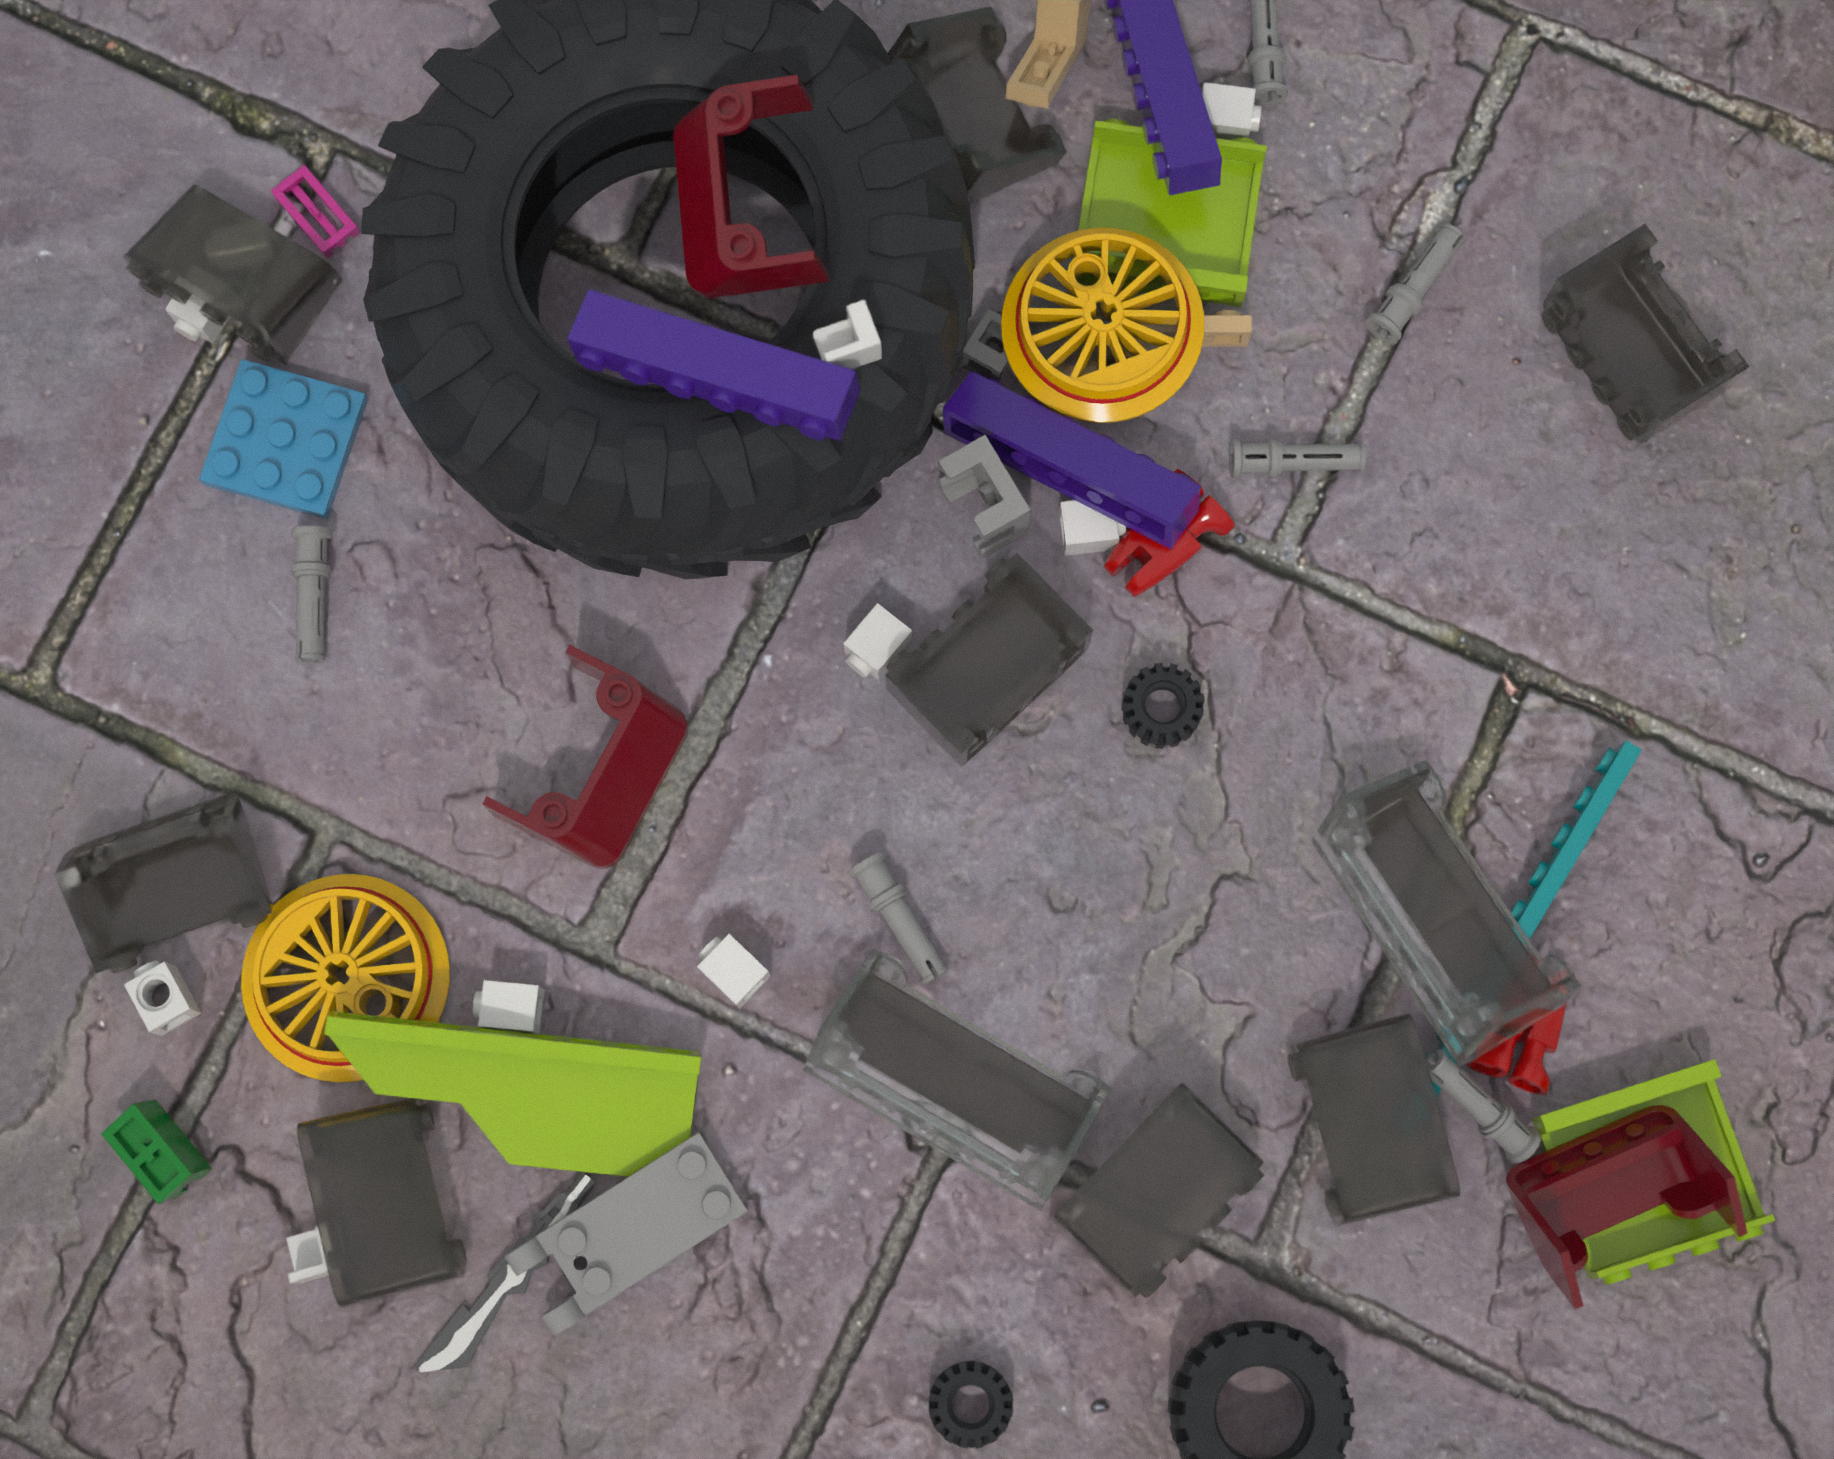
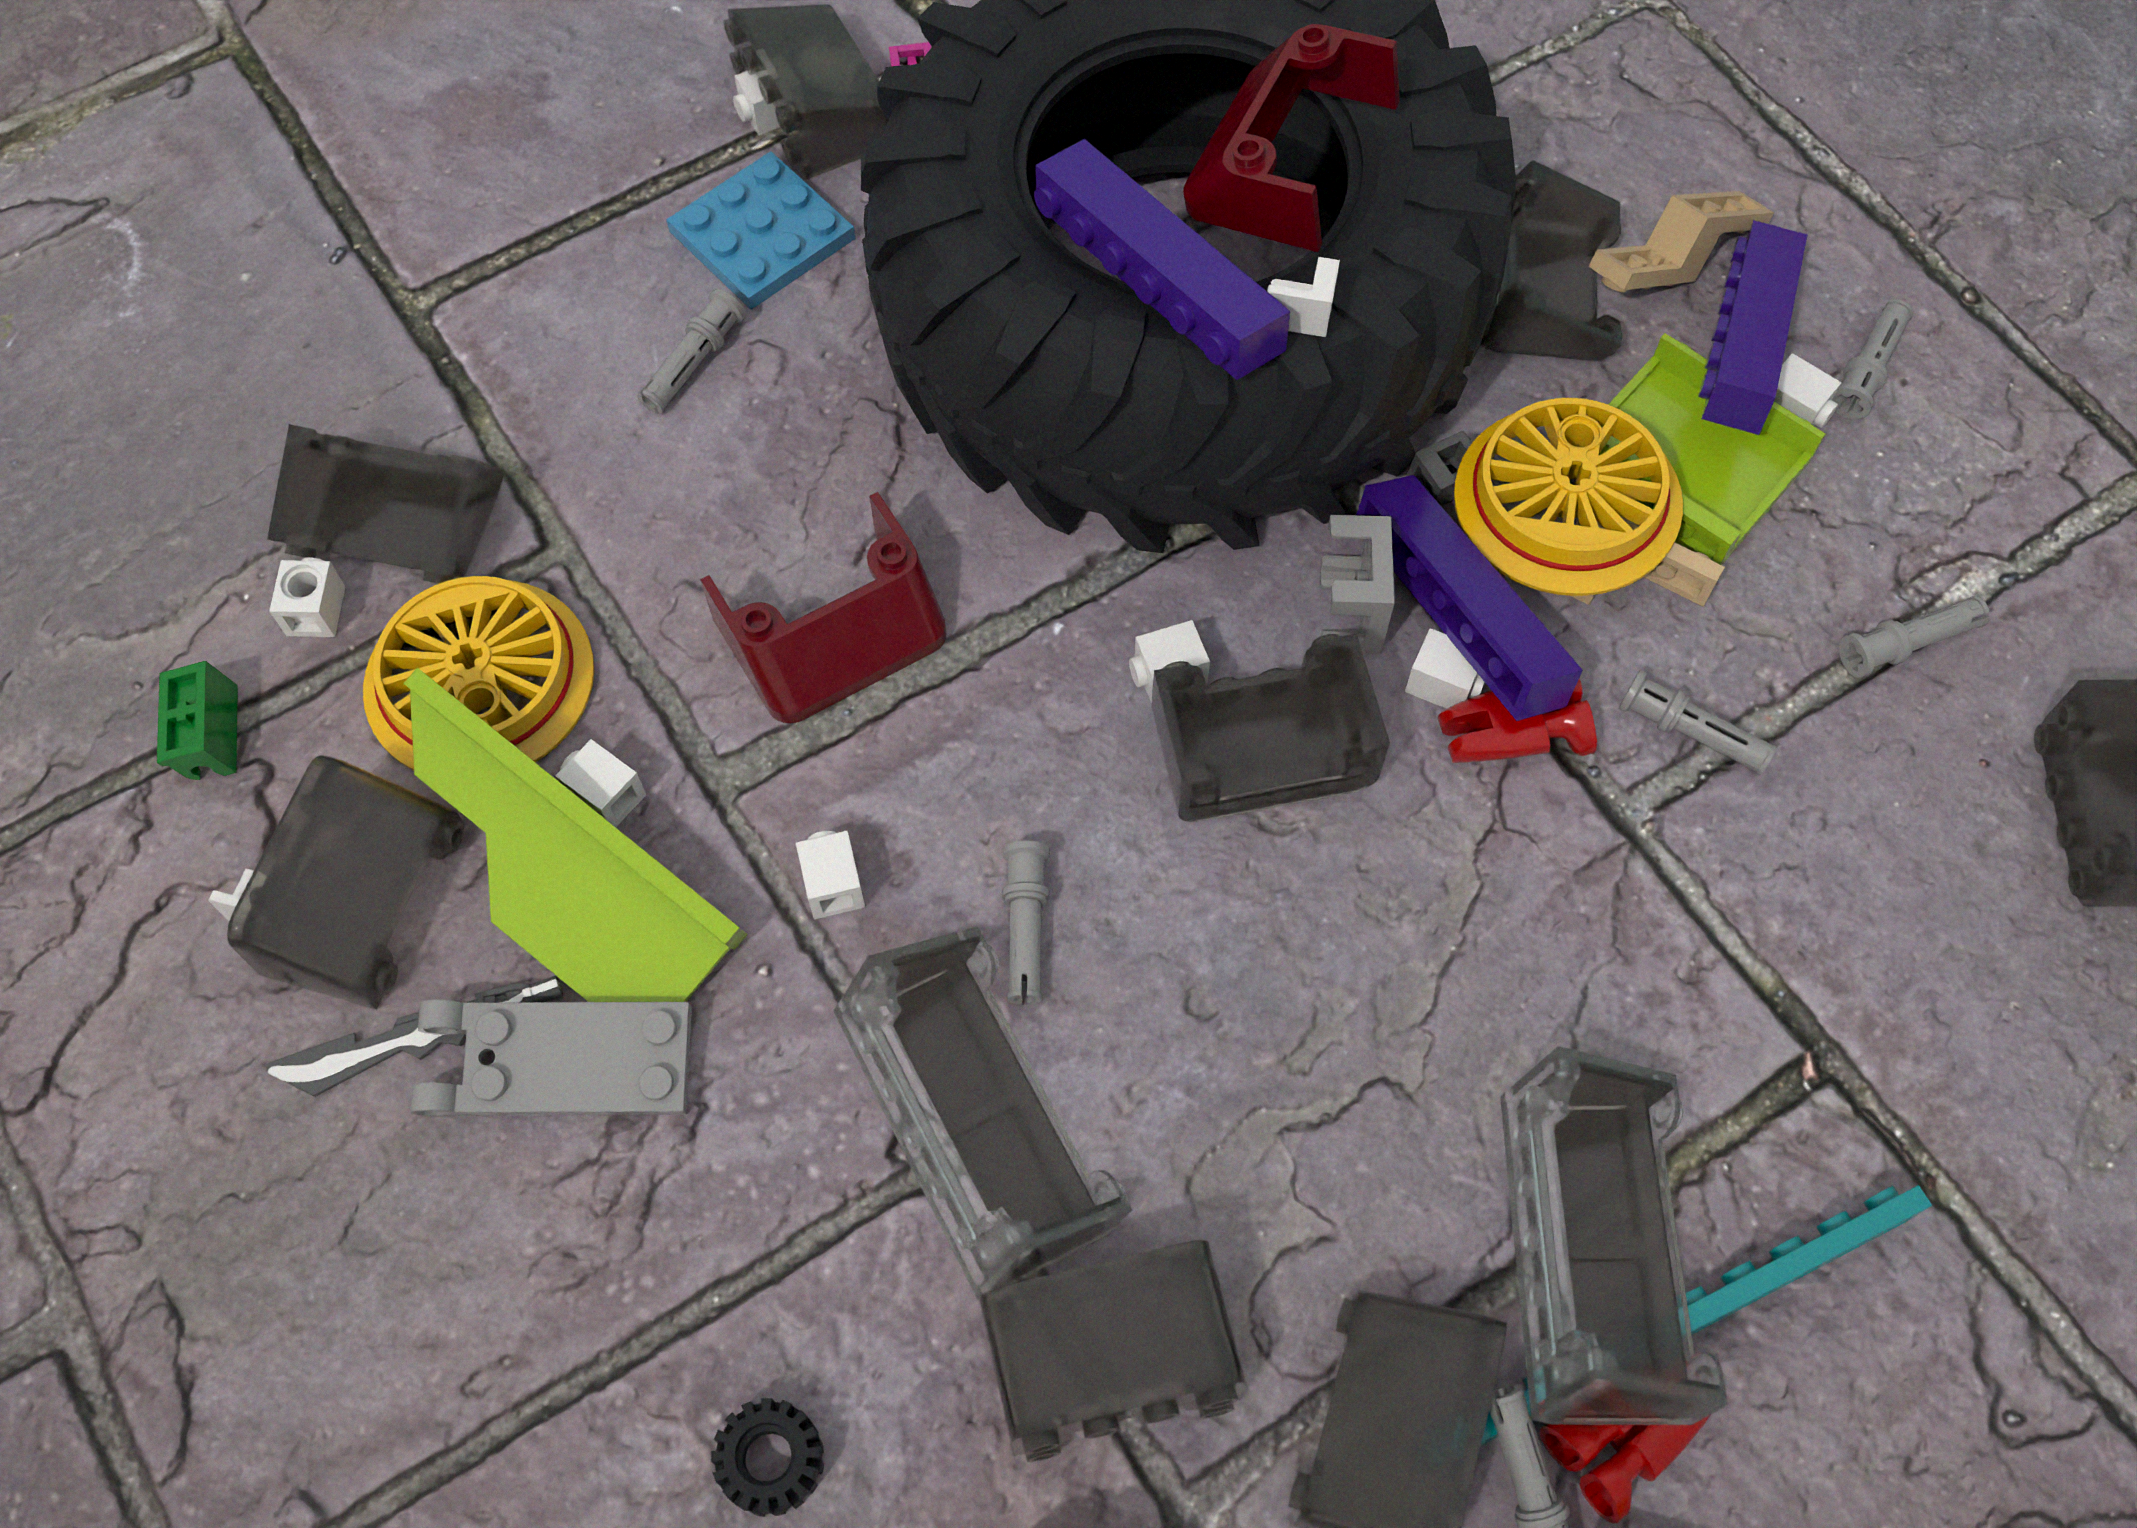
camera: 30 degrees right, 15 degrees down
black tyre [1121,663,1205,749] -> none

